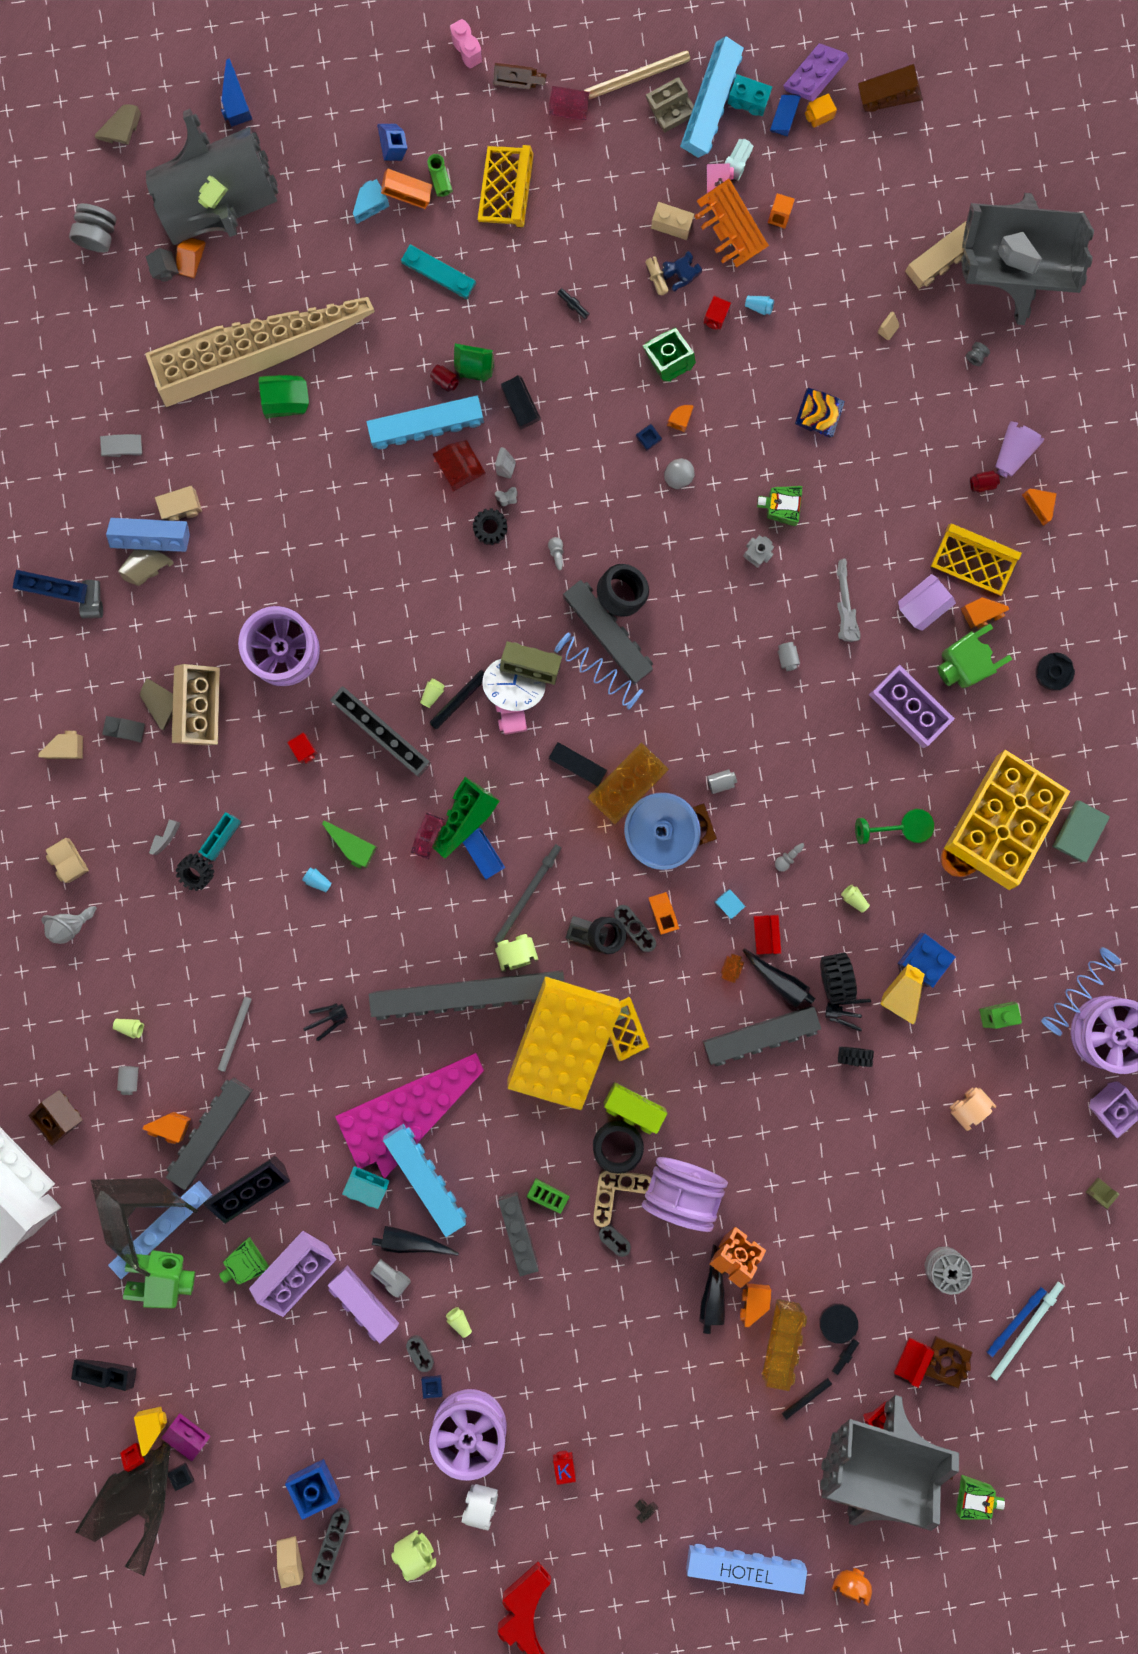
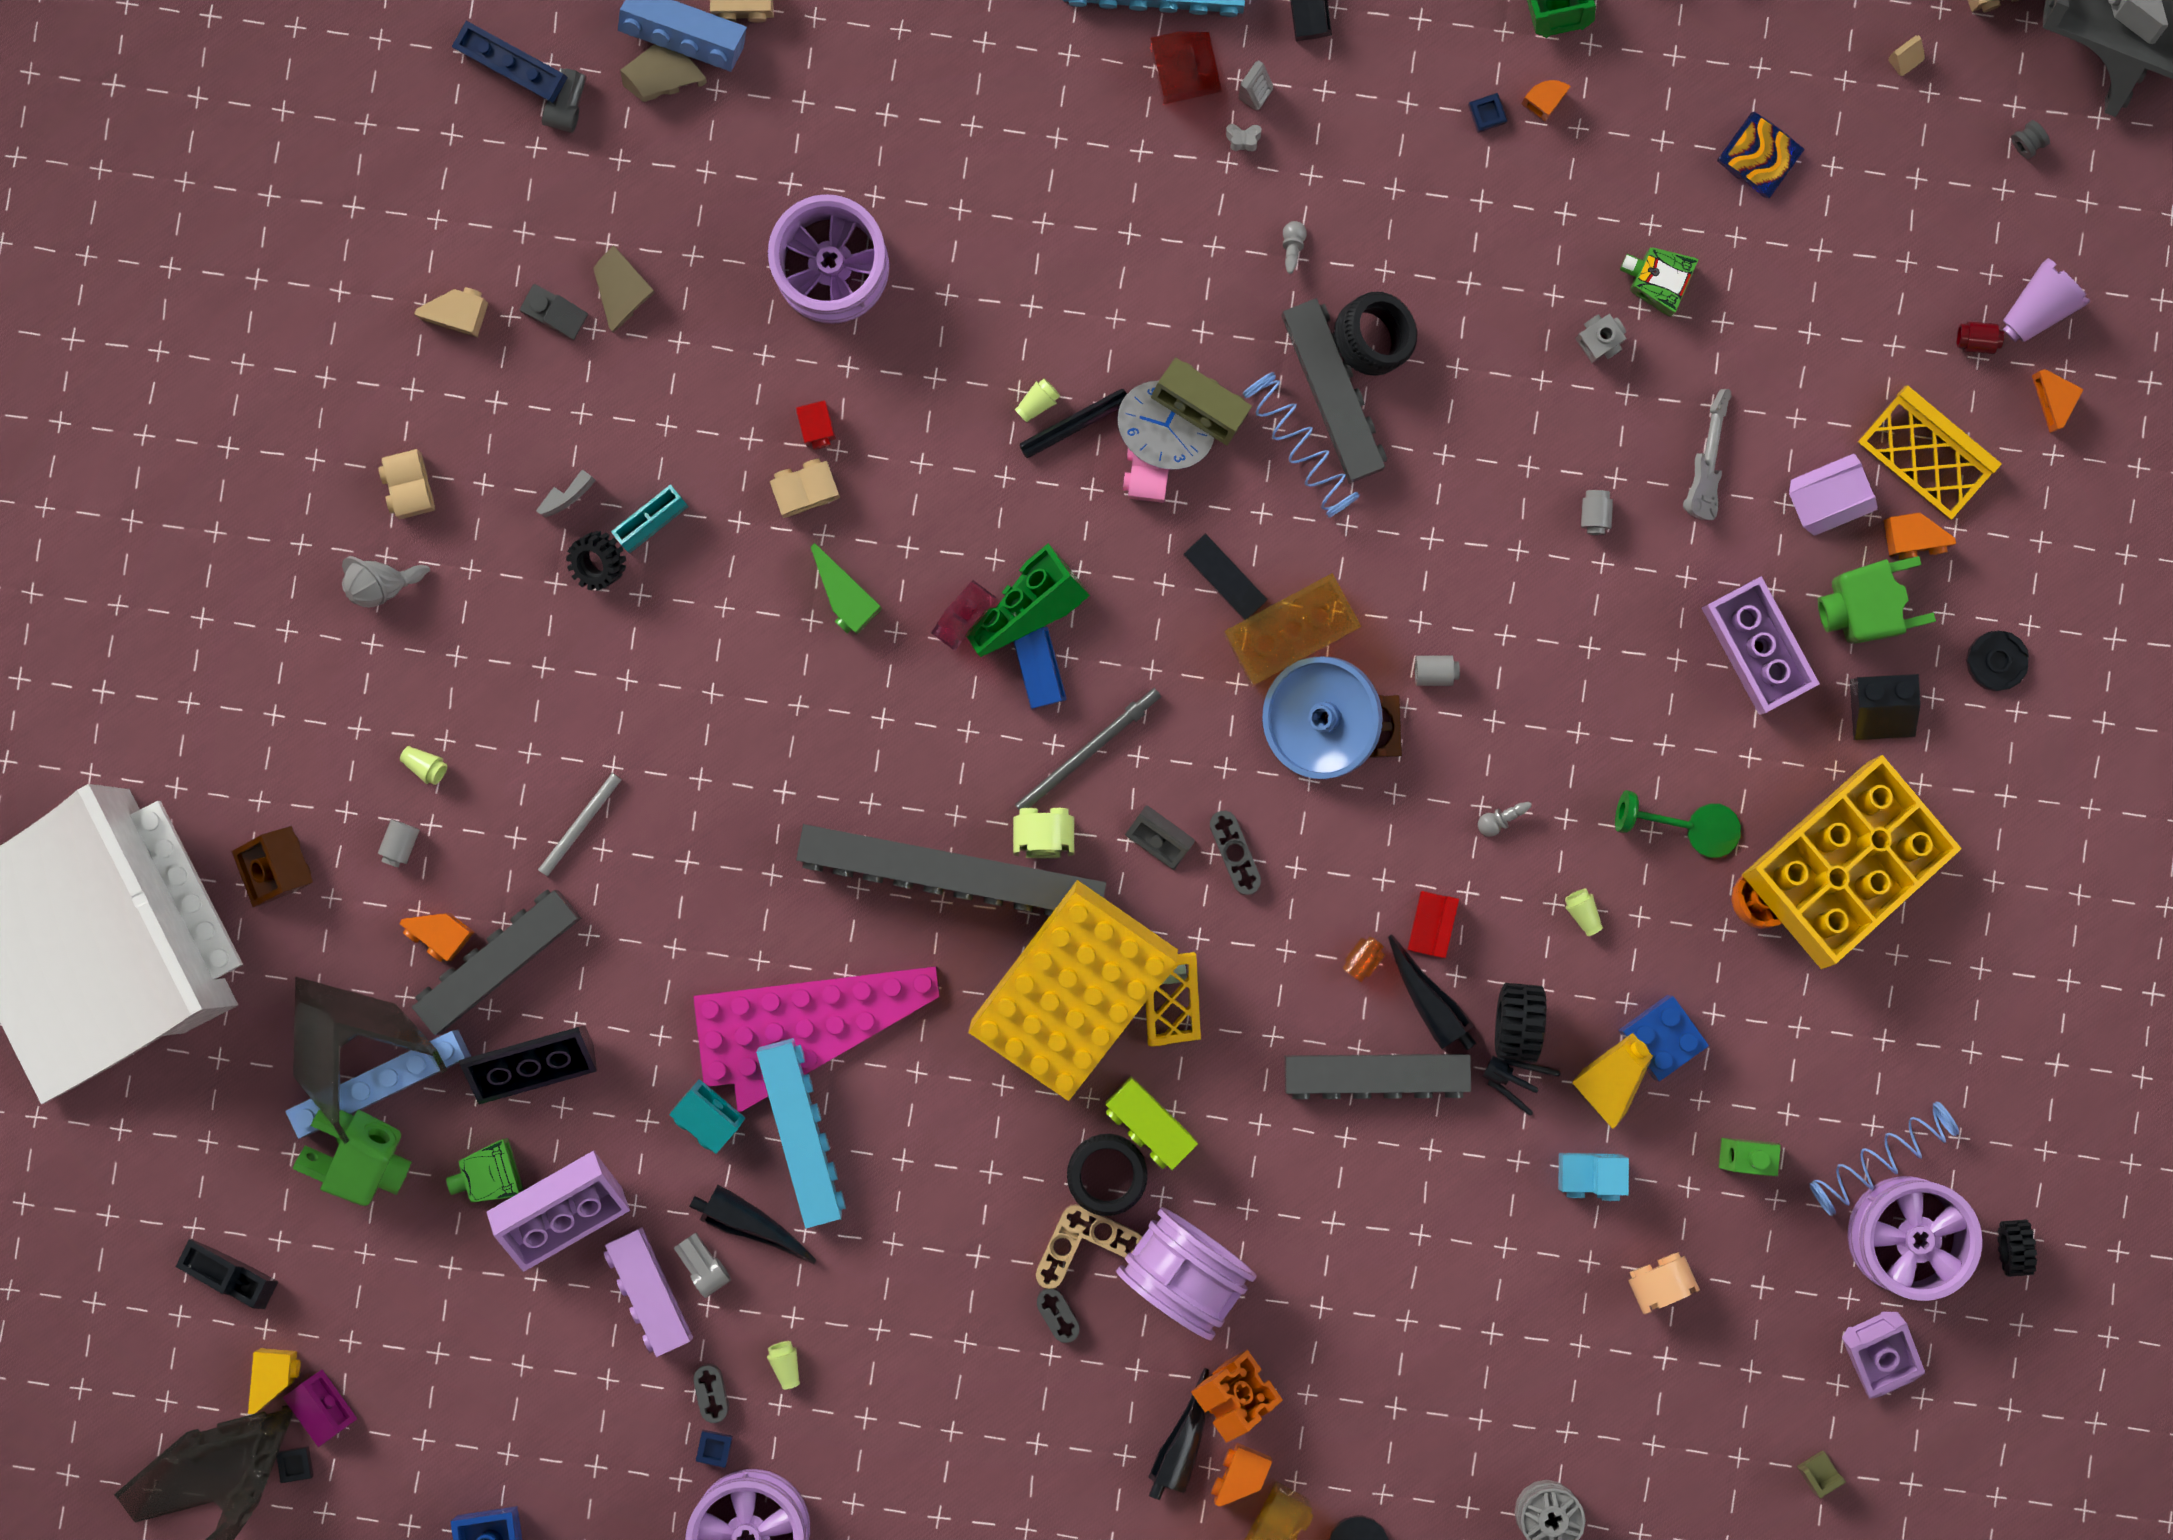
camera: 25 degrees right, 0 degrees up
red plate [120,1443,145,1472] -> none
tan brick [172,664,220,746] -> none
medium azure cone [302,867,332,893] -> none
black plant [303,1003,348,1041] -> none
dark grey brick [330,686,431,777] -> none
black tyre [473,508,507,545] -> none
dark grey brick [498,1192,539,1277] -> none
bright green slope [526,1178,570,1214] -> none
black tyre [588,917,626,954] -> none
orange slope [648,892,679,935] -> none
light grey hair [664,458,695,489] -> none
medium azure panel [714,889,746,919] -> none
black tyre [838,1046,874,1067] -> none
sand green piece [1052,800,1110,863] -> none
none -> tan brick [770,458,840,518]
none -> medium azure brick [1558,1153,1629,1201]
none -> black slope [1850,674,1921,740]

